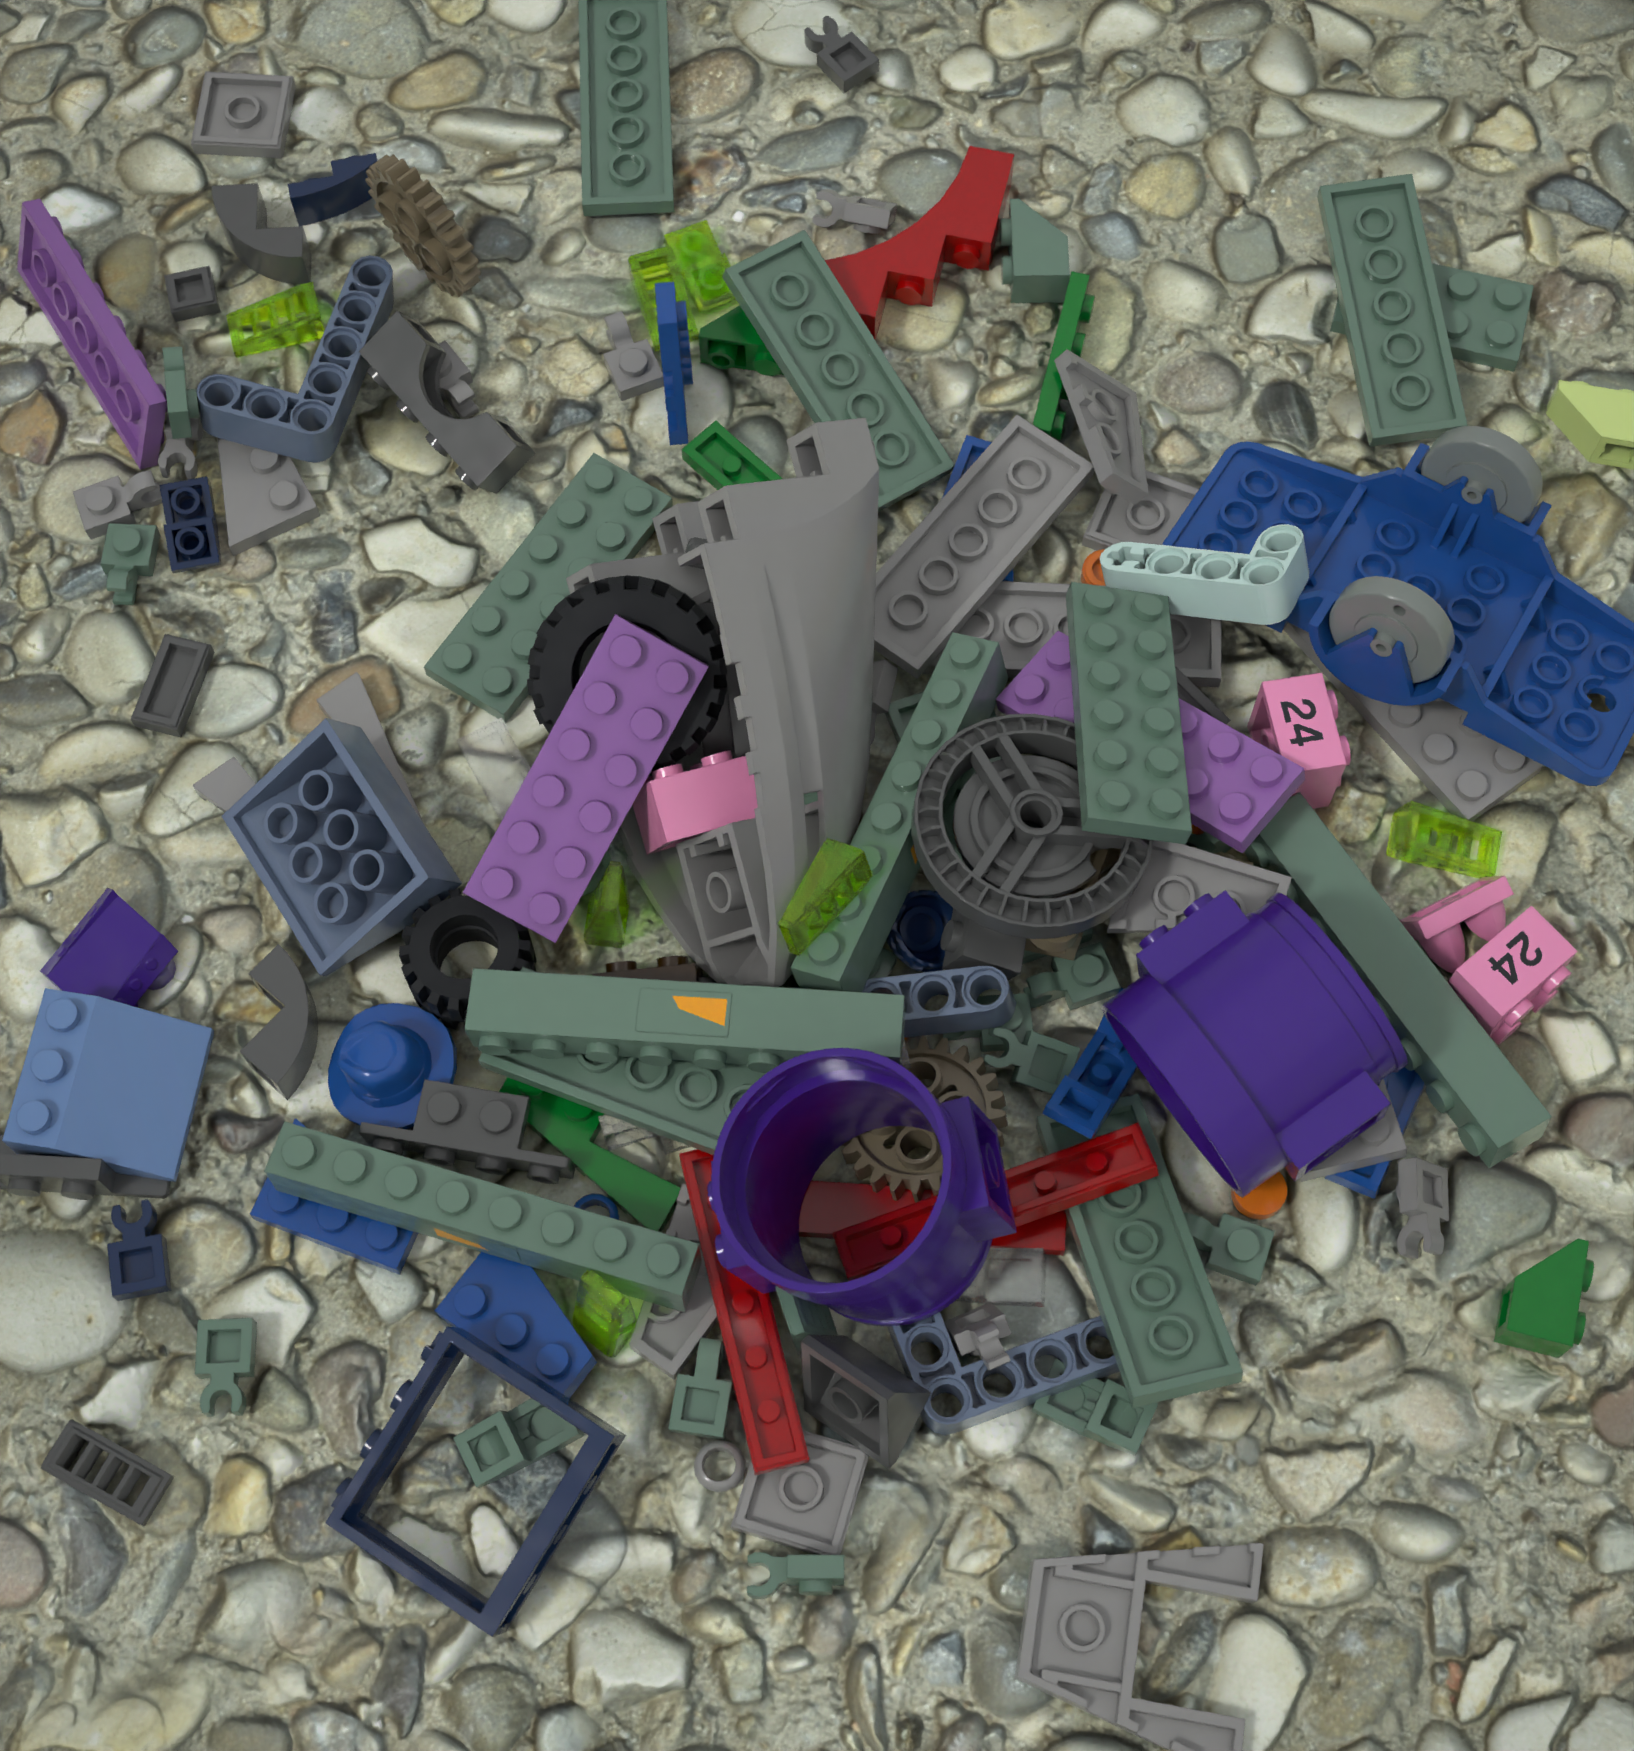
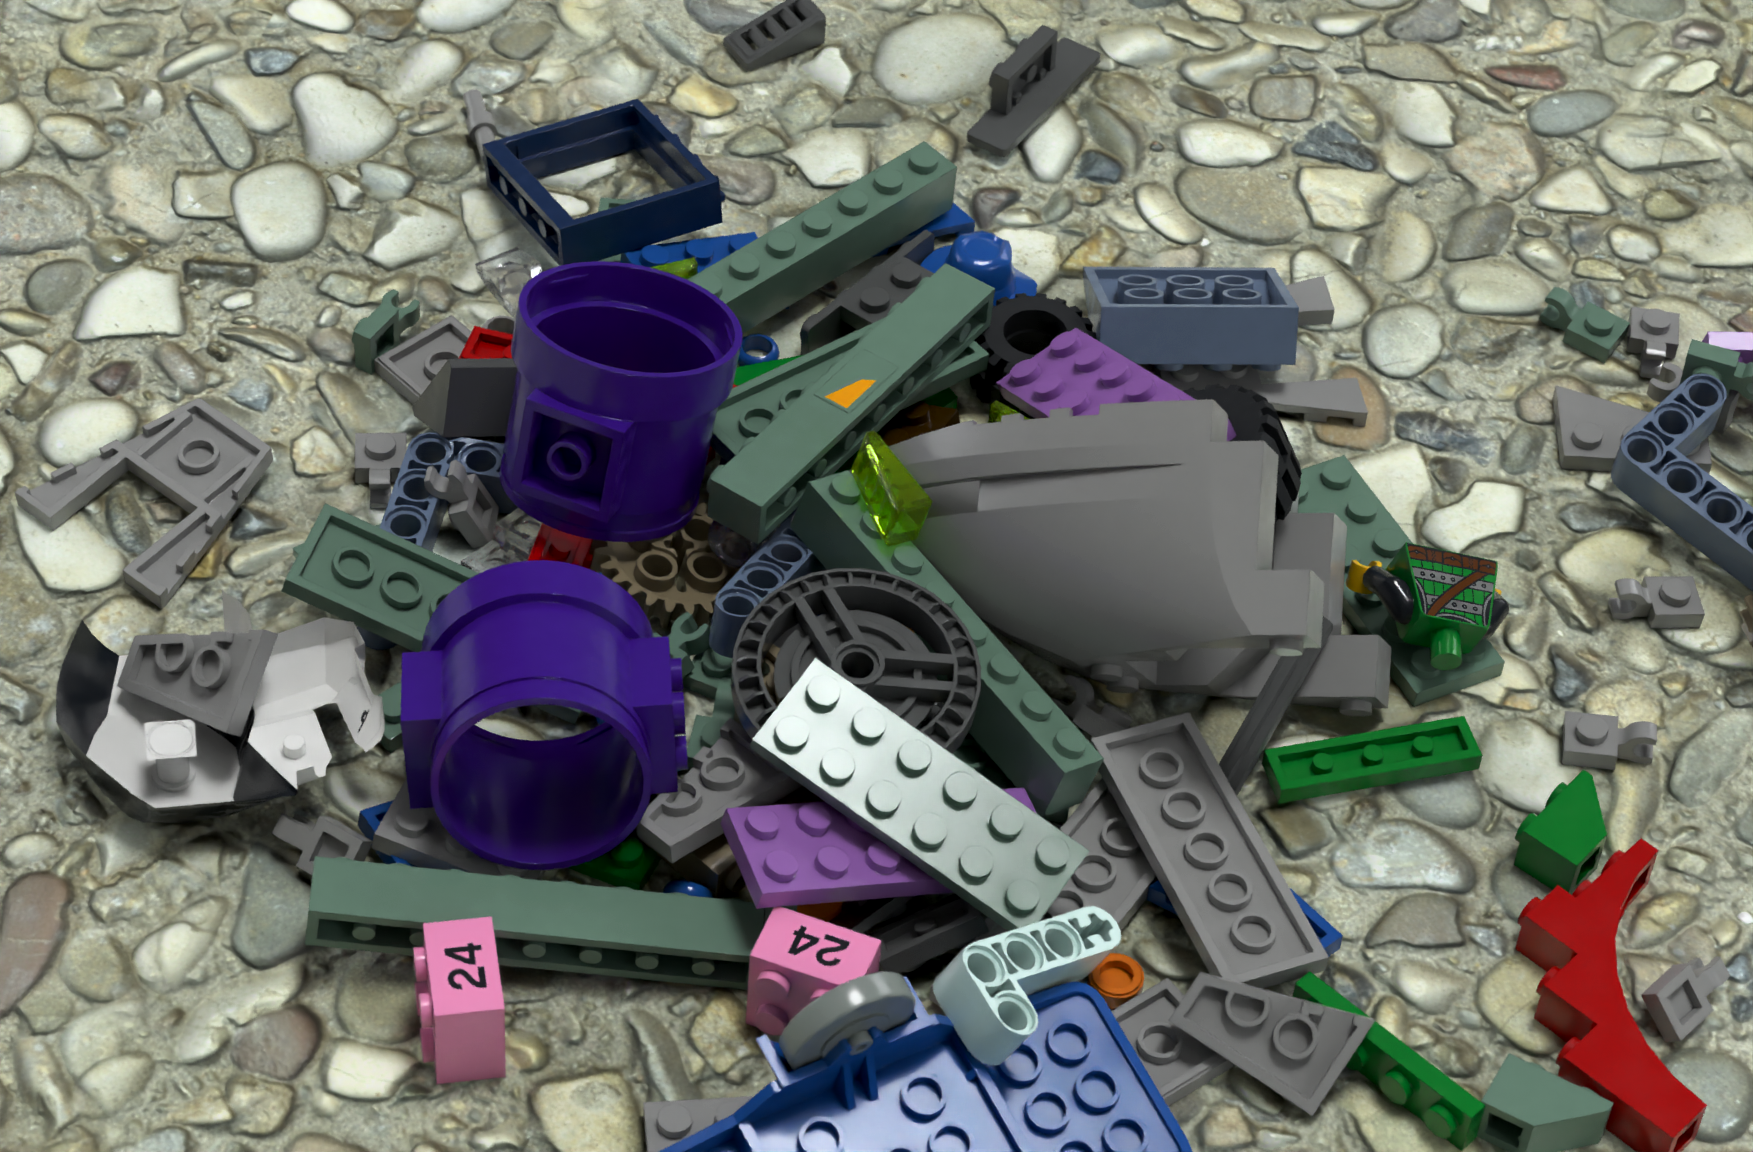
camera: 115 degrees right, 20 degrees down
medium blue slope [2,988,215,1182] -> none
dark purple slope [40,888,178,1007] -> none
dark blue plate [107,1199,172,1301] -> none
dark grey tile [131,634,215,738] -> none
dark blue slope [159,476,221,573] -> none
sand green plate [195,1318,257,1417] -> none
dark grey brick [240,944,318,1100] -> none
dark grey arch [359,311,536,494] -> none
clear neon green slope [628,246,699,351] -> none
blue wing [655,282,693,445] -> none
clear neon green slope [664,220,736,313] -> none
sand green plate [722,229,955,512] -> none
clear neon green slope [1386,800,1502,878] -> none
bright pink tile [1400,876,1514,974] -> none
green slope [1494,1238,1594,1358] -> none
none -> white piece [56,589,385,824]
none -> light grey wing [117,629,278,737]
none -> light grey plate [355,432,407,508]
none -> light grey bar [463,89,497,163]
none -> clear slope [475,247,542,318]
none -> torso [1345,542,1509,670]

